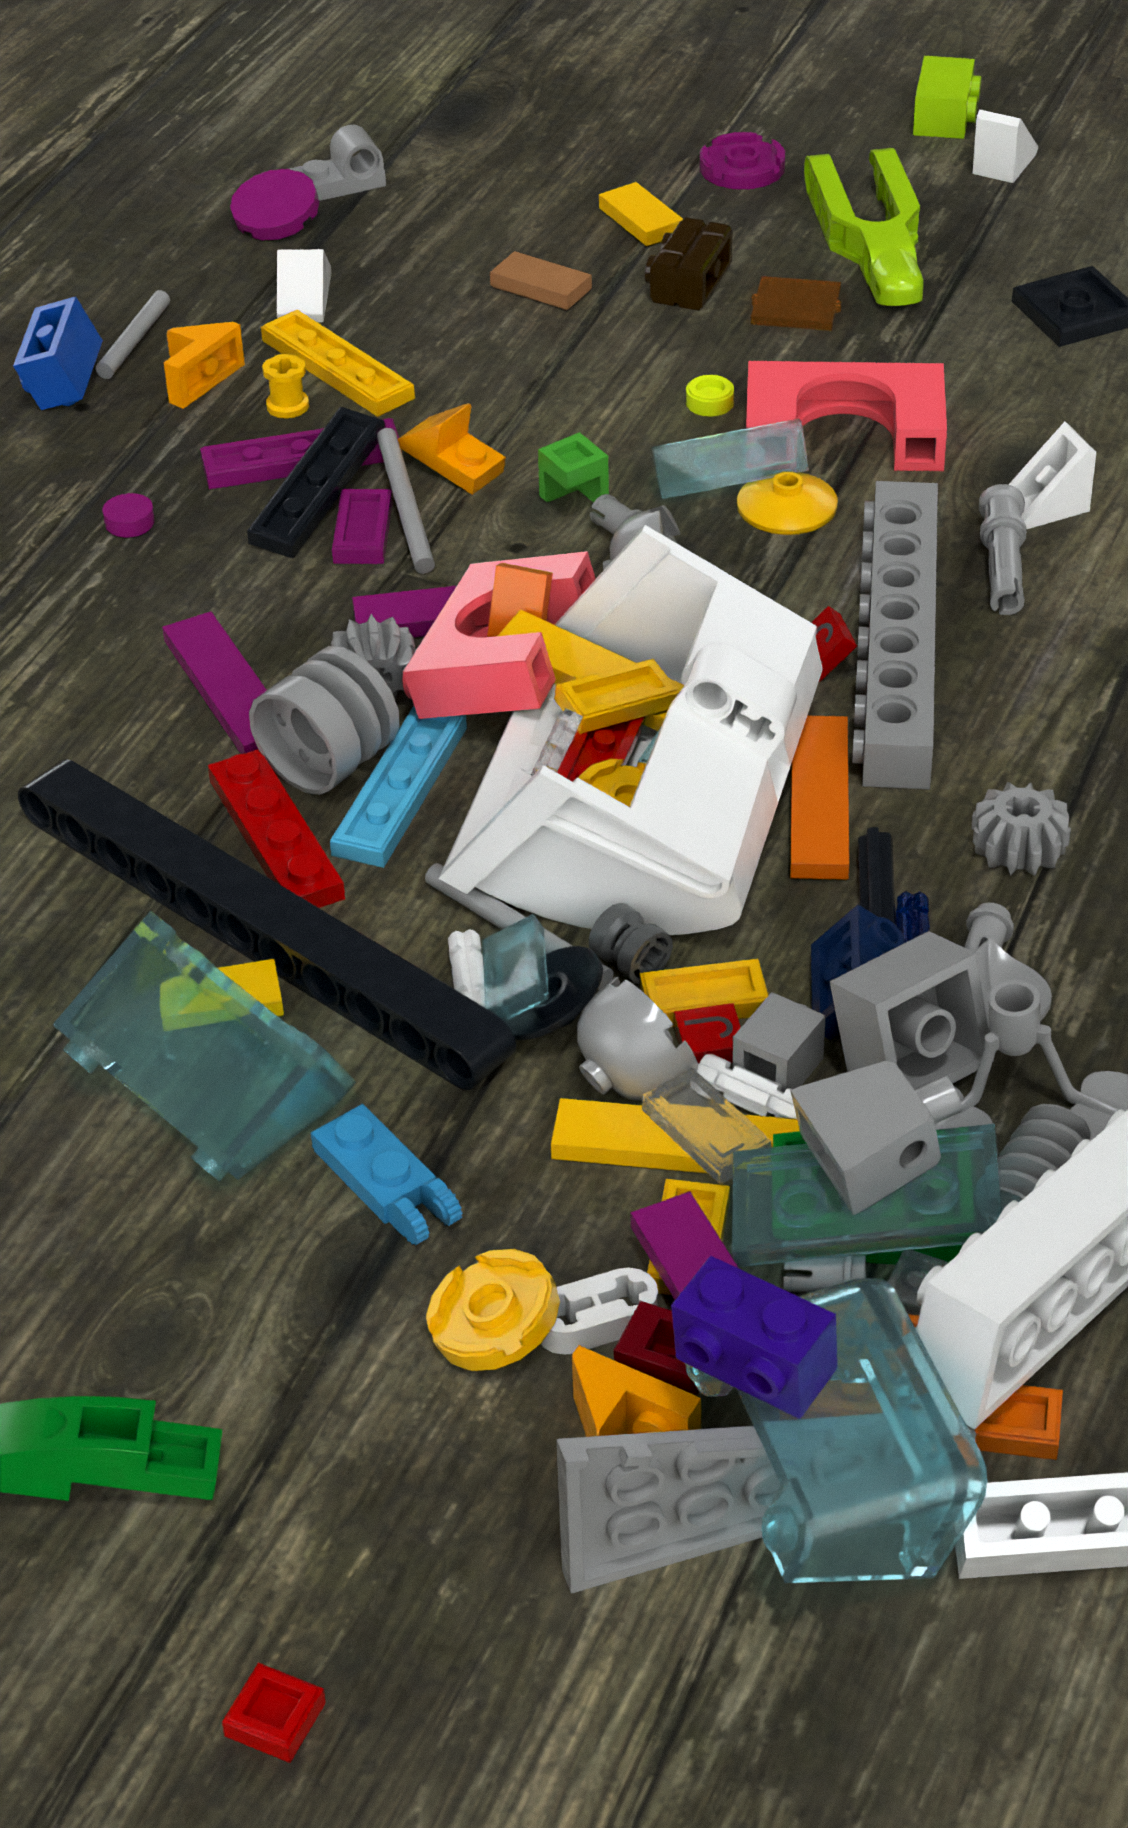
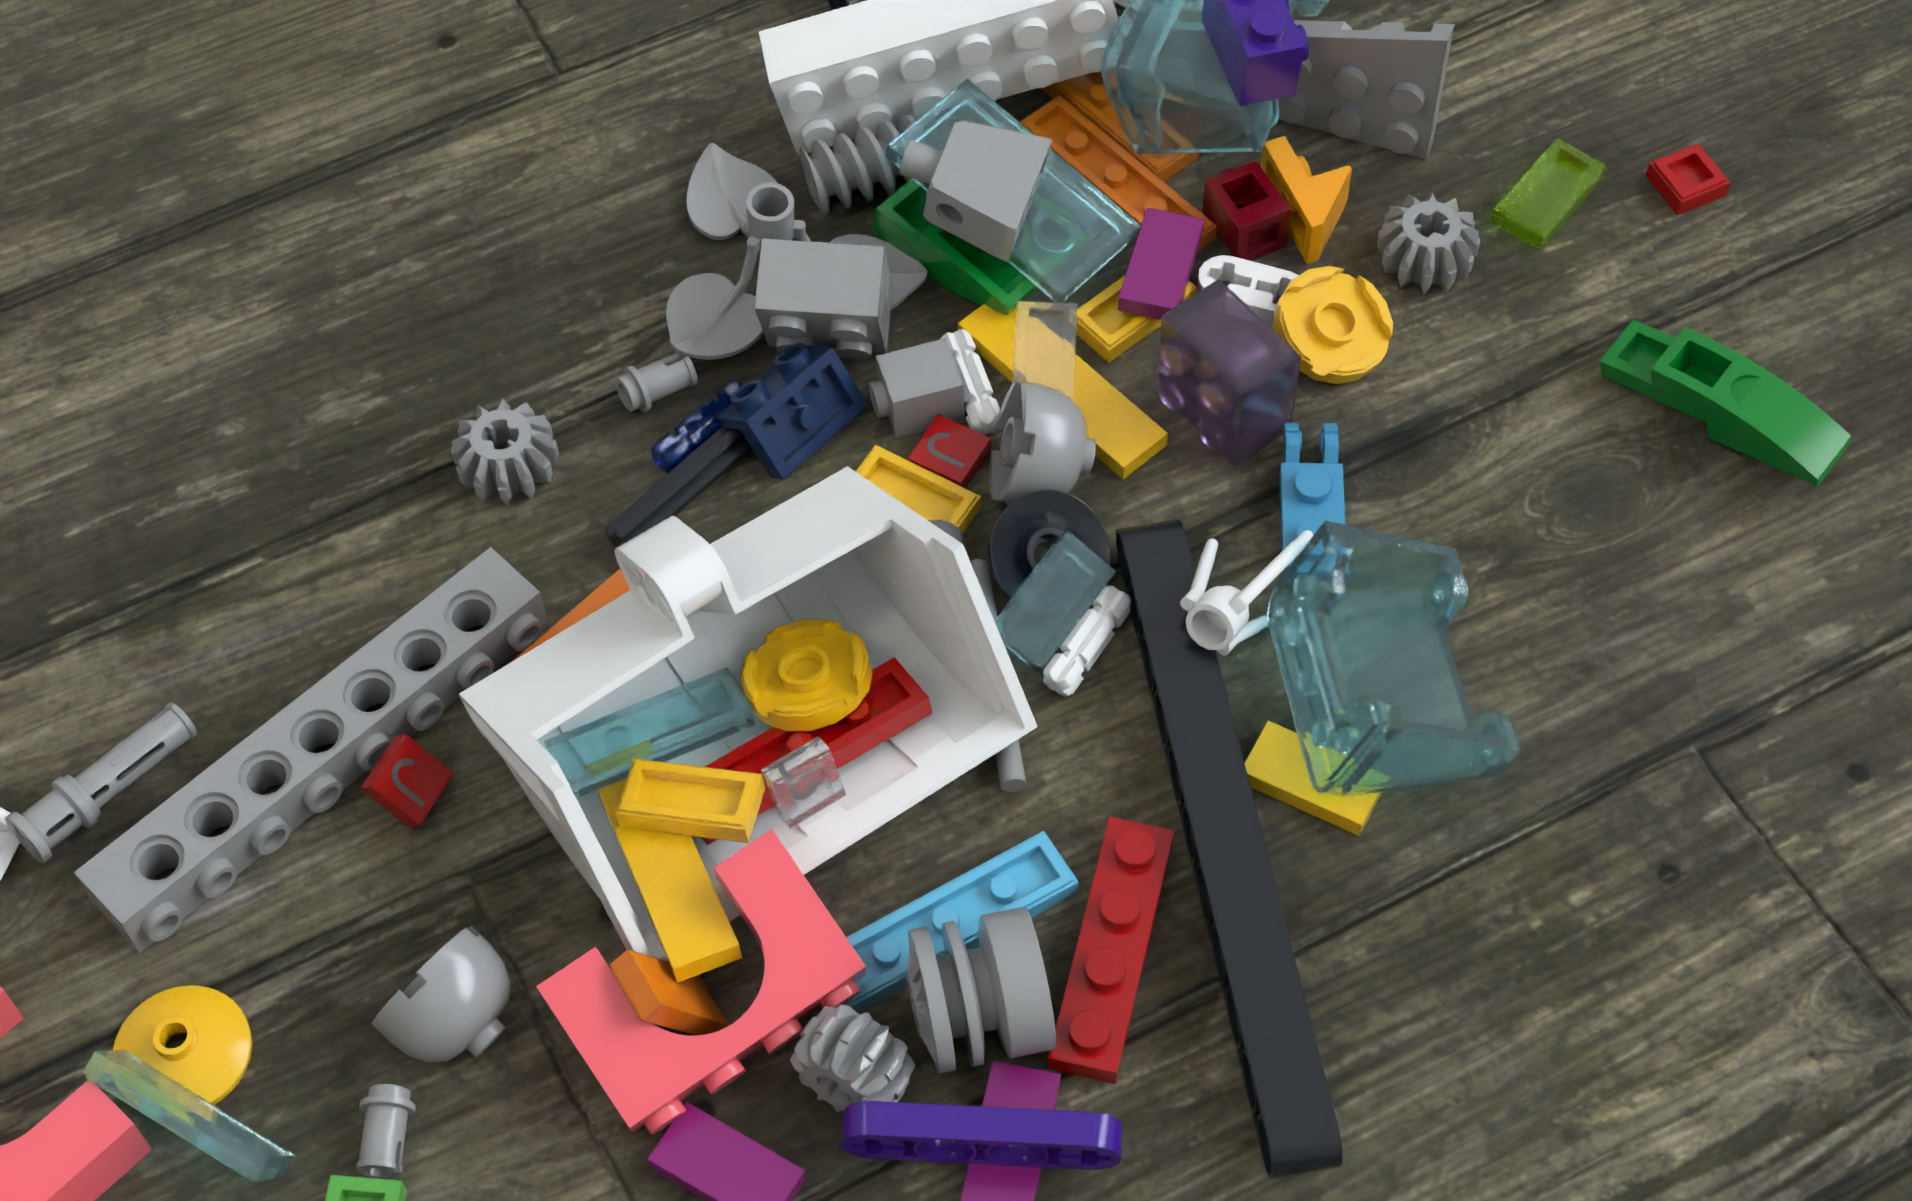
camera: 140 degrees left, 15 degrees up
none -> dark purple beam [841,1101,1123,1170]
none -> clear purple brick [1157,279,1301,467]
none -> white plant [1180,530,1313,656]
none -> light grey gear [1377,191,1480,294]
none -> clear neon green tile [1491,138,1606,250]

